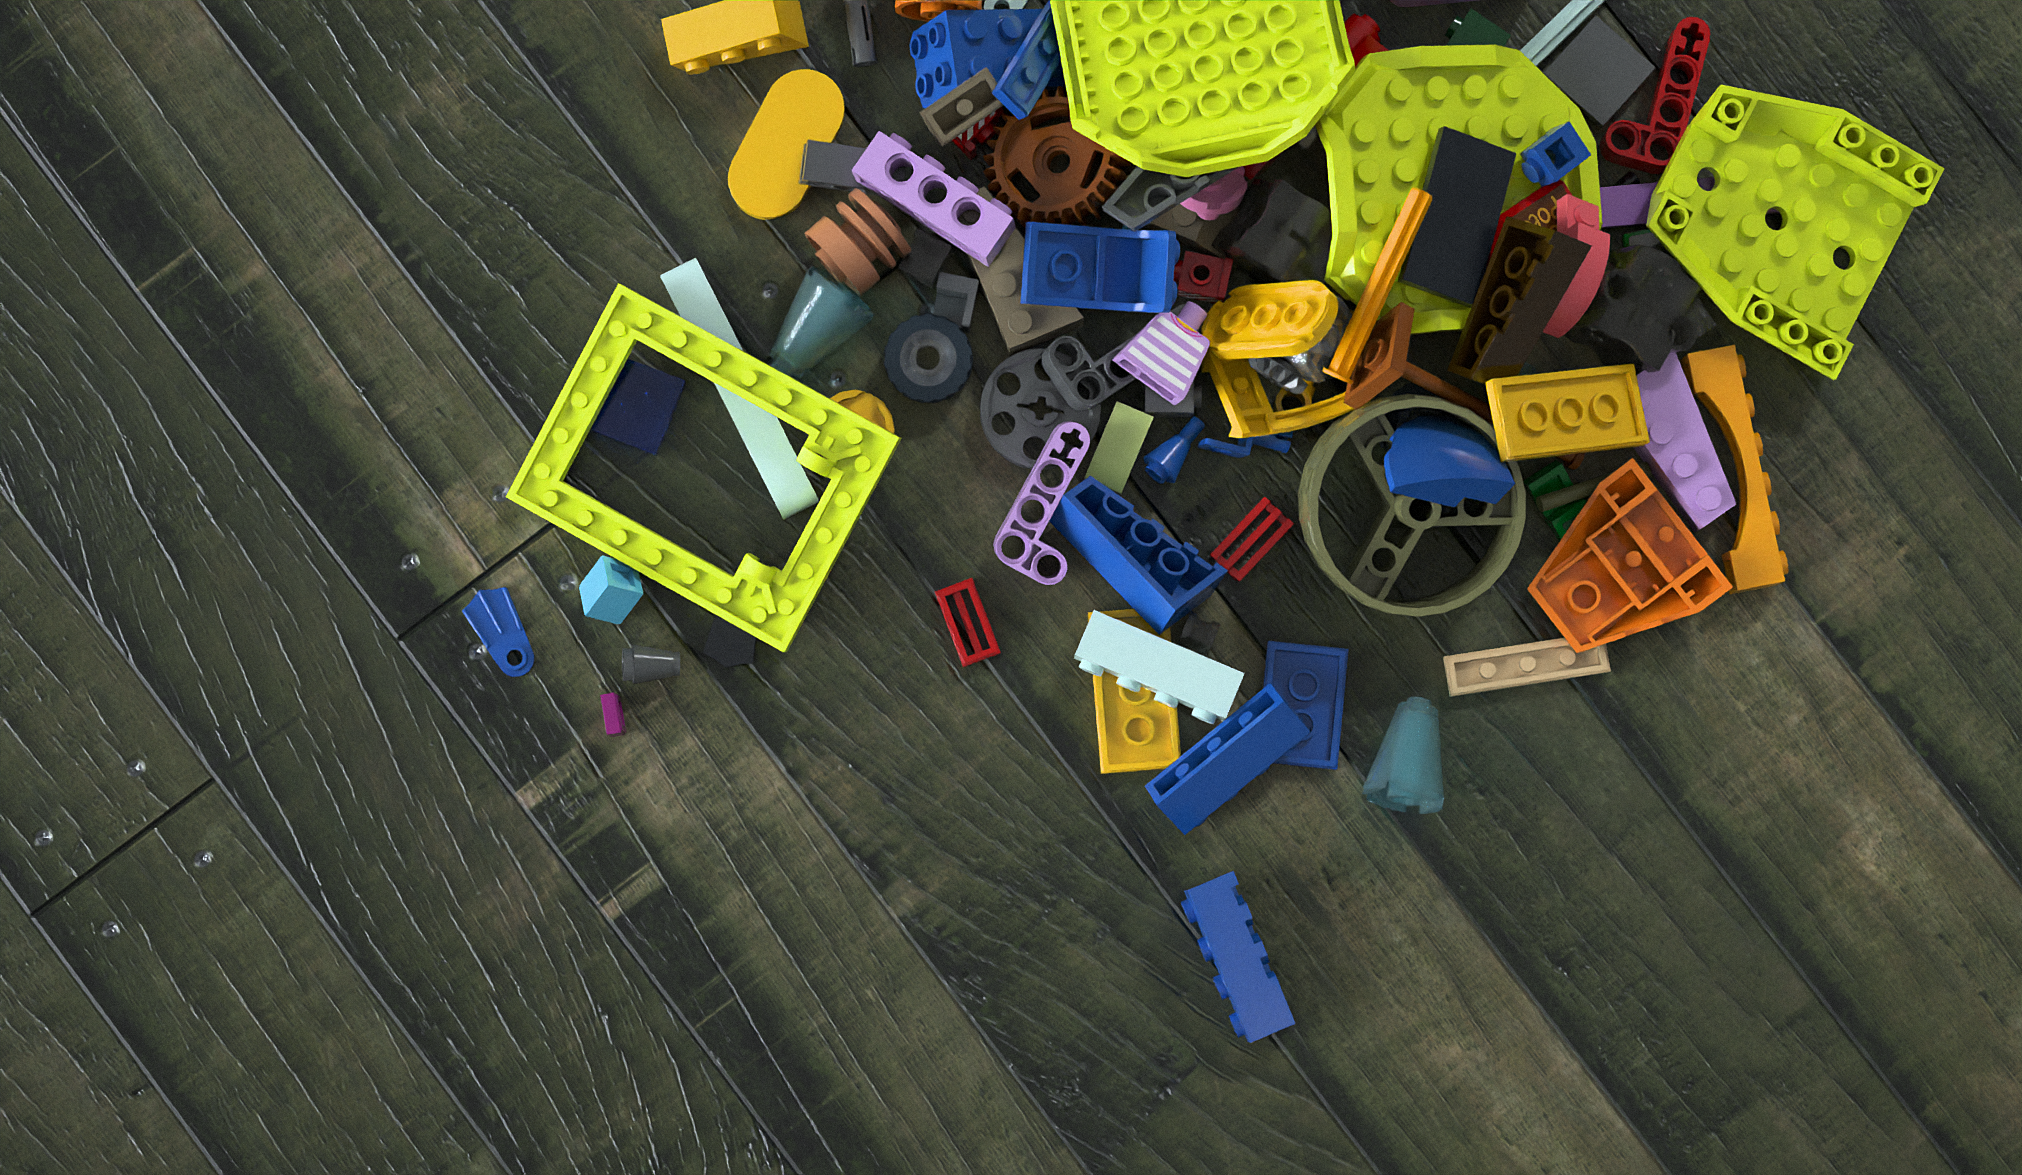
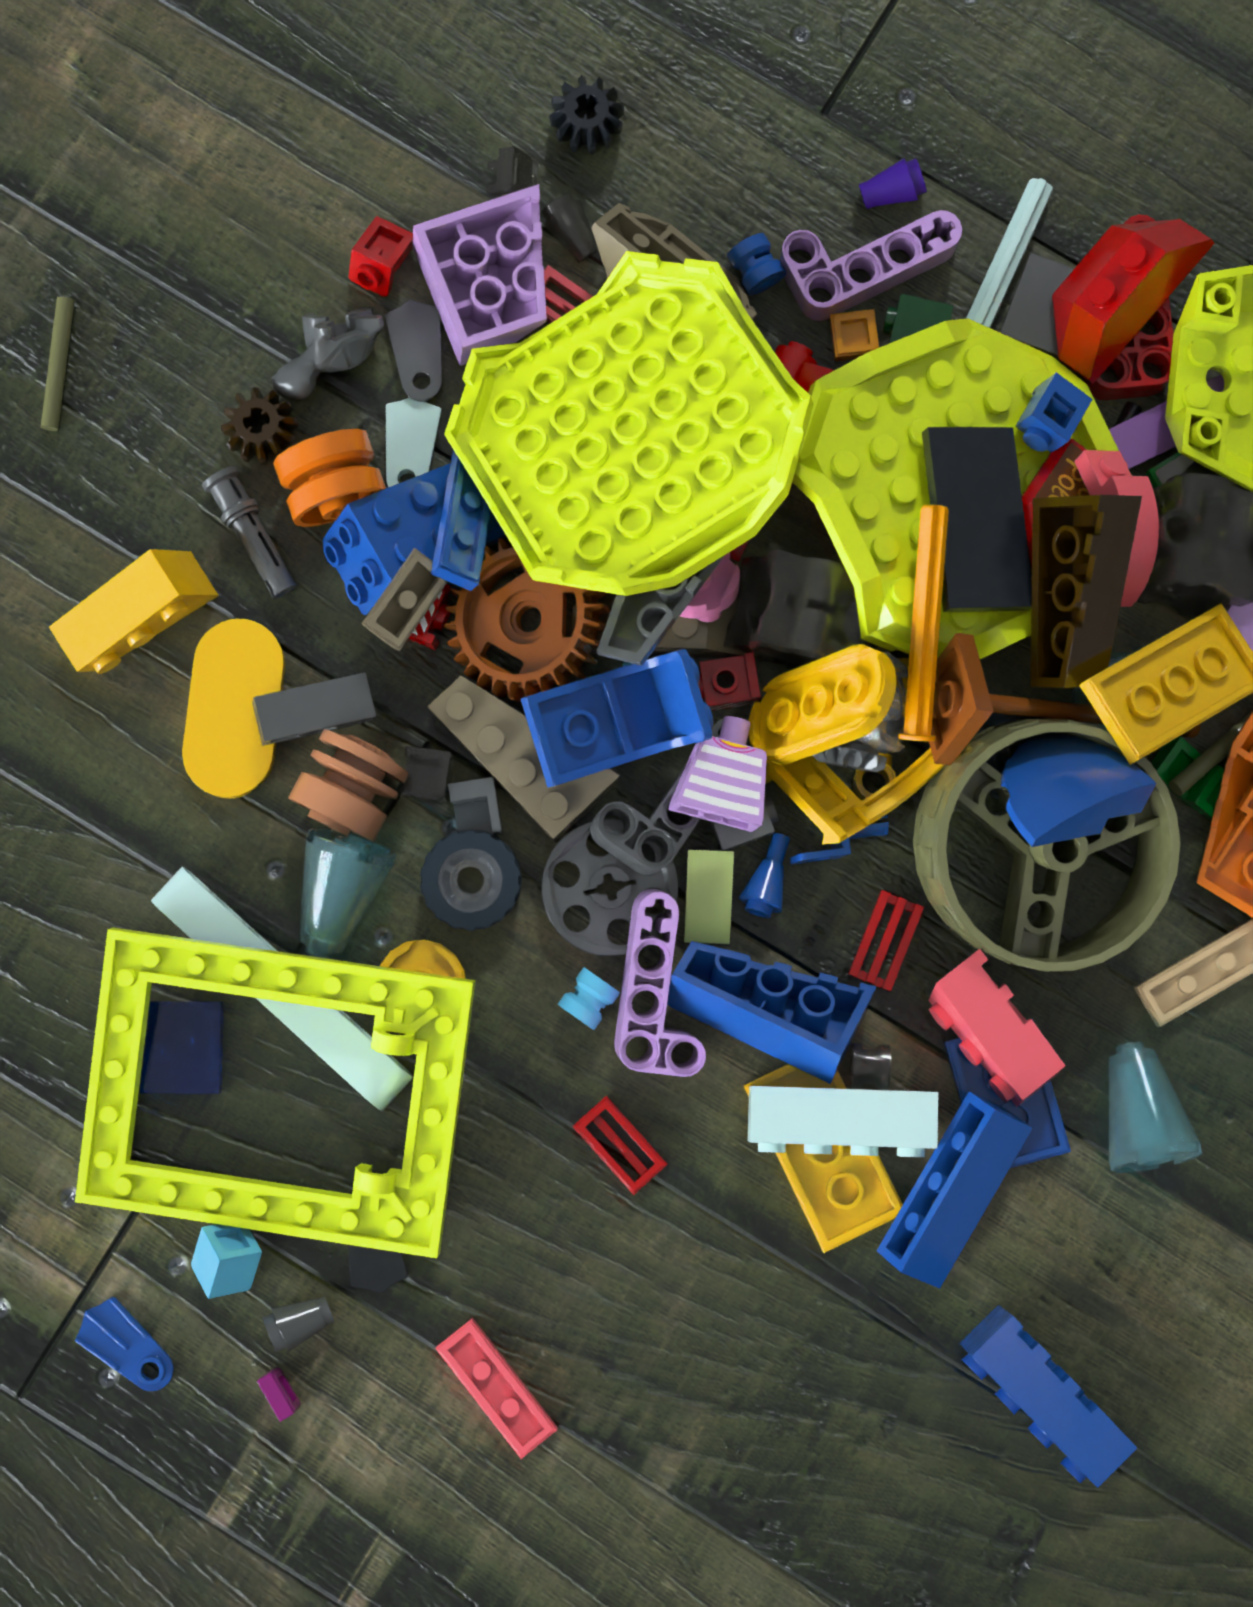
camera: 20 degrees left, 0 degrees up
lavender brick [852,131,1016,267] -> none
none -> coral tile [435,1317,558,1459]
none -> medium azure wheel [557,967,620,1030]
none -> light orange tile [829,309,879,361]
none -> coral wedge [928,949,1066,1107]
none -> red wedge [1052,219,1215,384]

